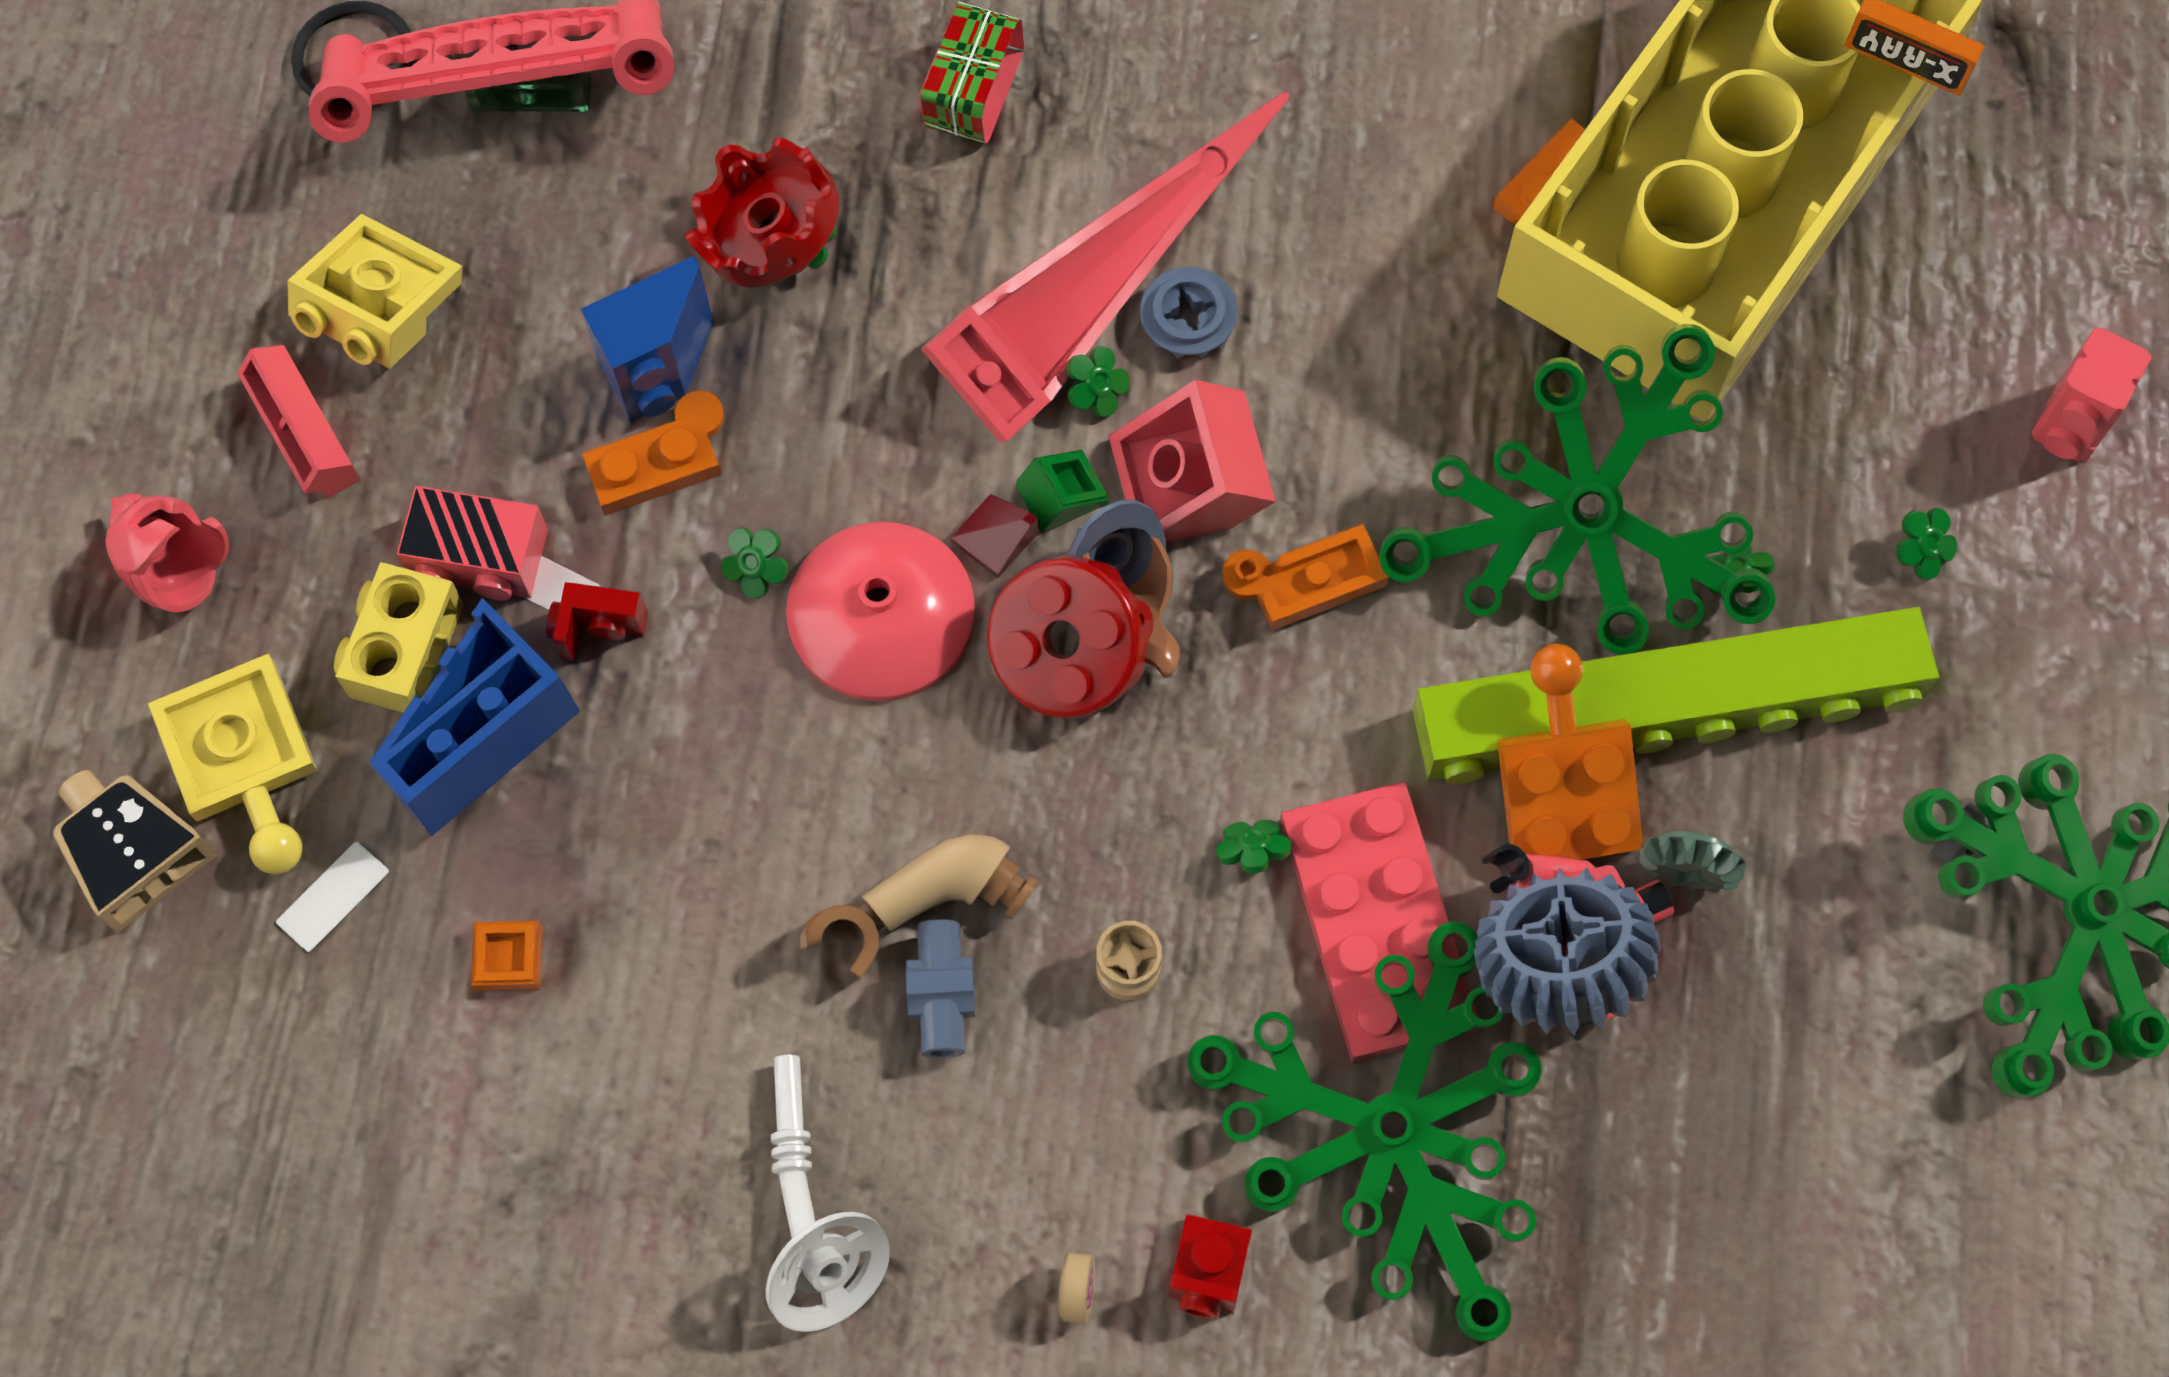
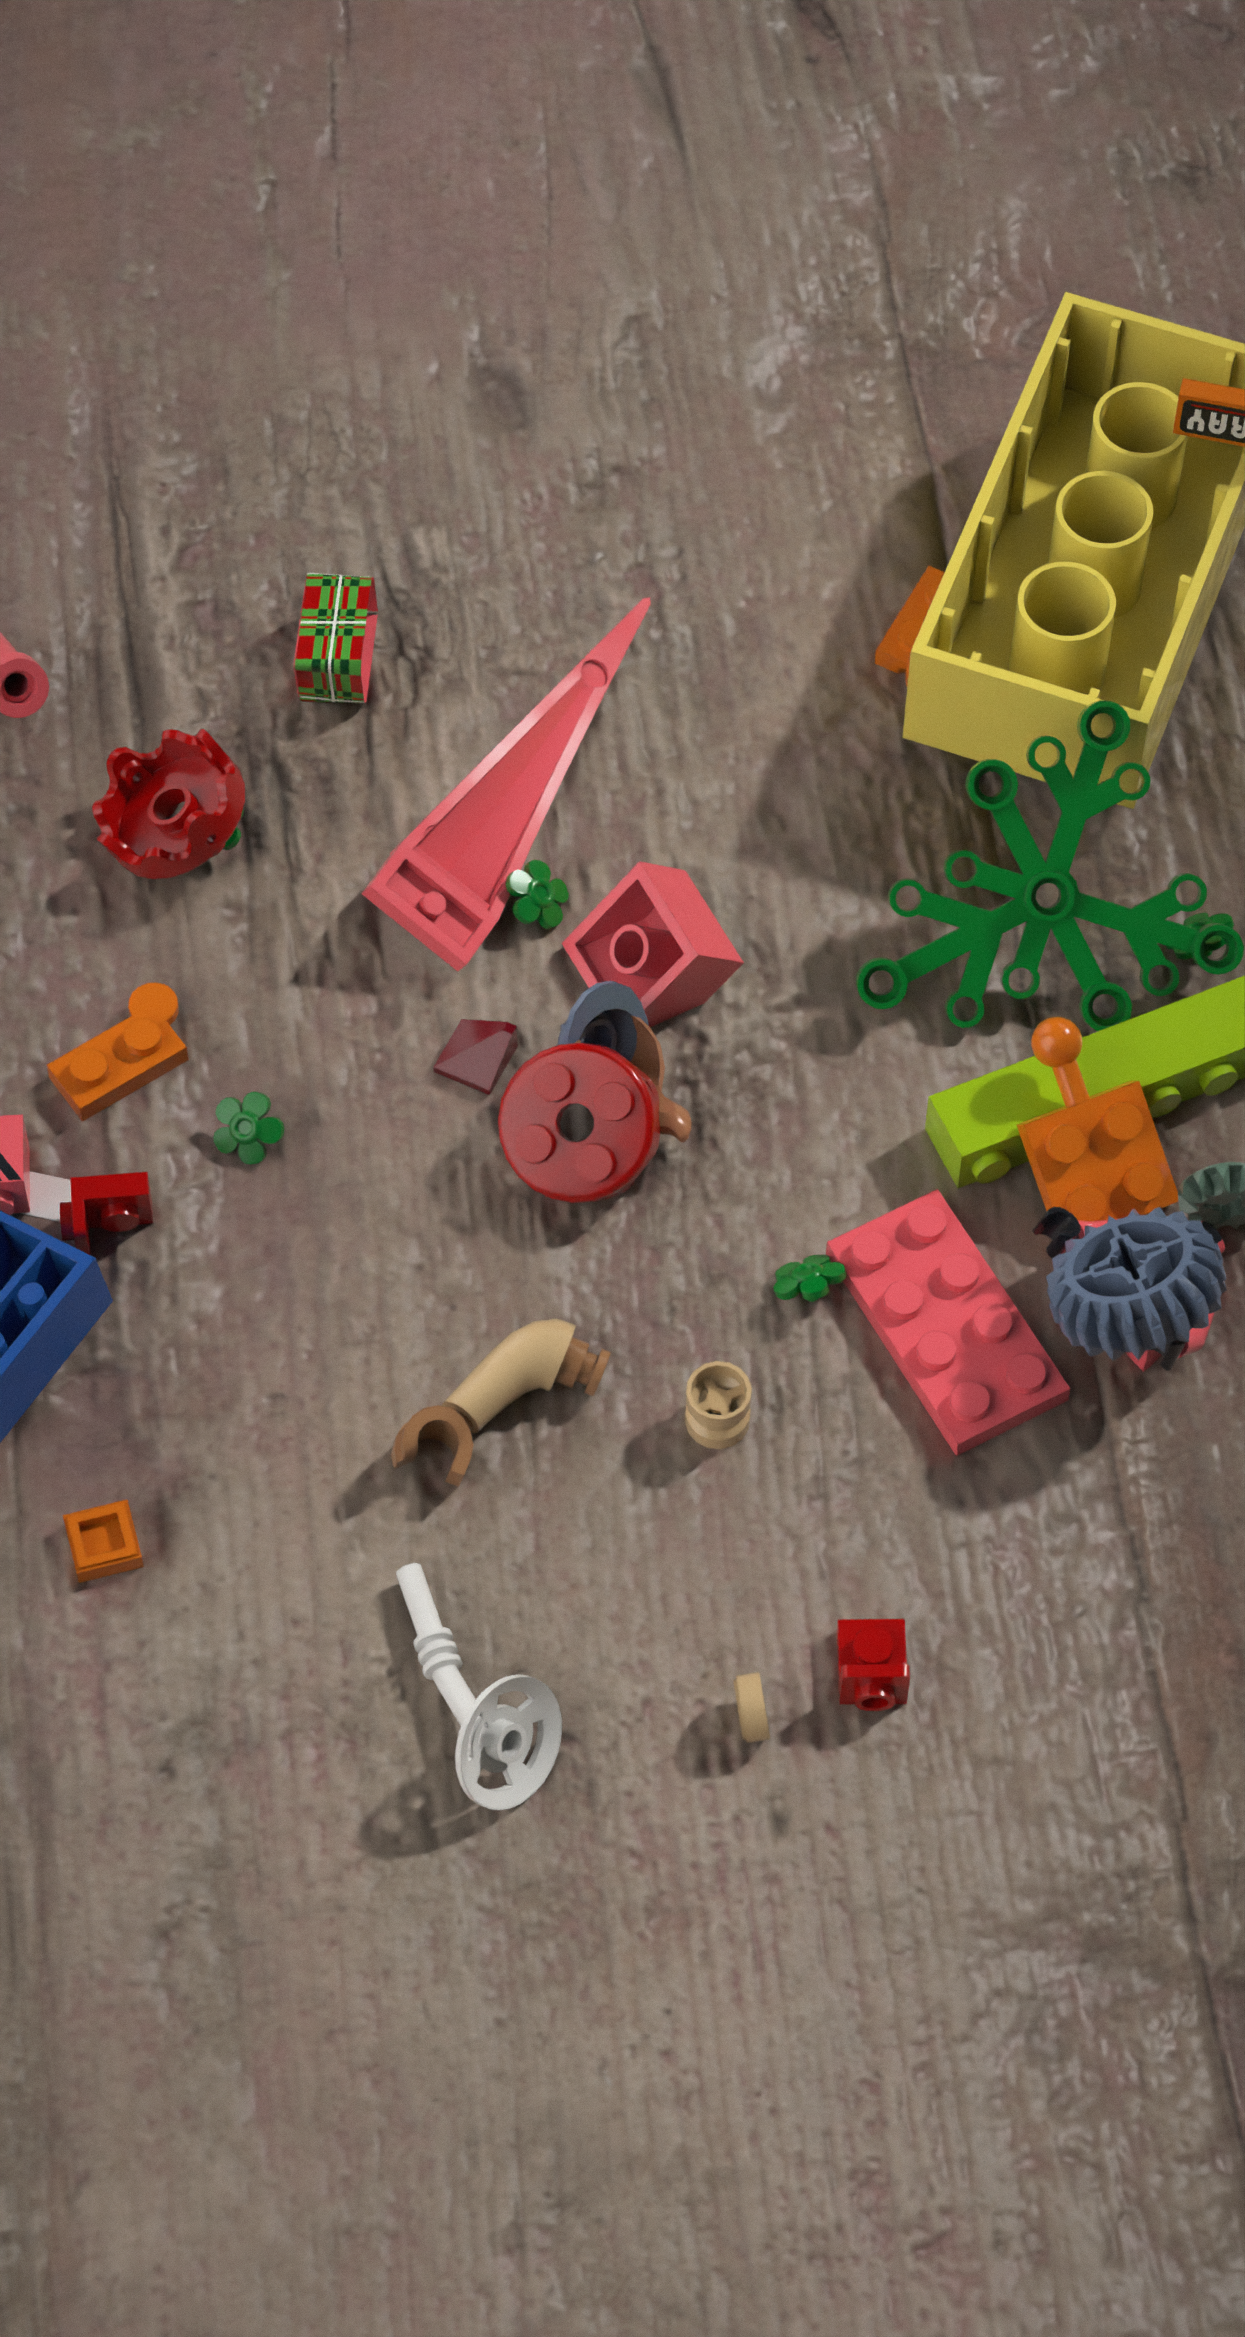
camera: 15 degrees left, 10 degrees down
blue slope [581,256,714,423] -> none
coral dish [786,522,975,701] -> none
sand blue axle [906,919,975,1058] -> none
green slope [1016,449,1110,532] -> none
sand blue gear [1140,267,1237,360] -> none
green plant [1187,922,1542,1342] -> none
orange hinge [1222,524,1389,631] -> none

